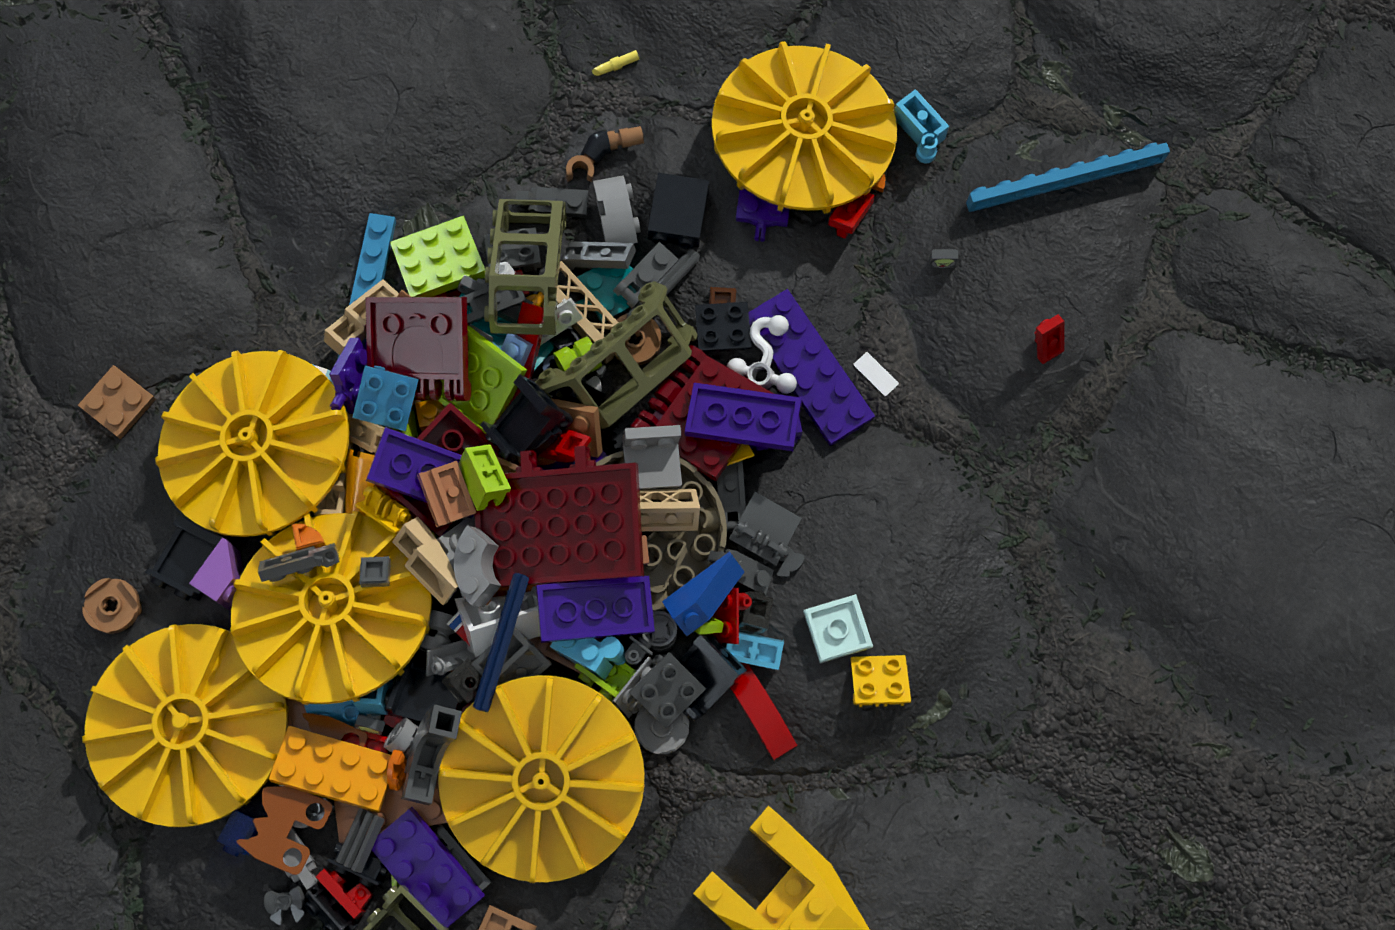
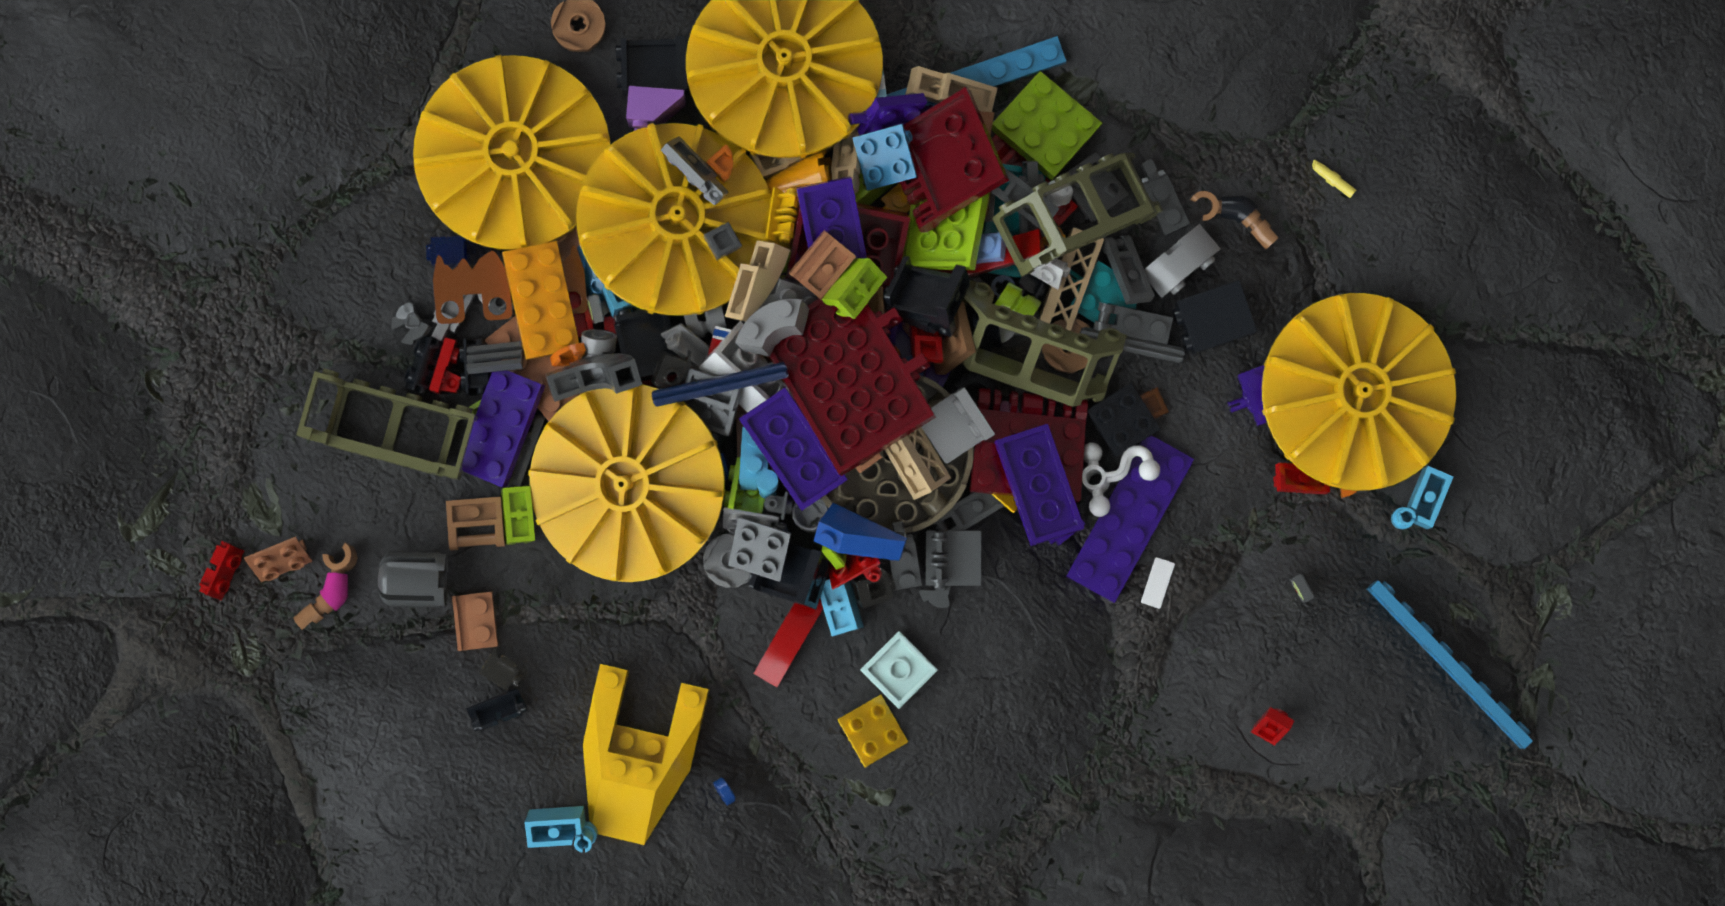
camera: 60 degrees right, 10 degrees up
none -> lime hinge [501,486,535,545]
none -> blue tile [713,778,736,806]

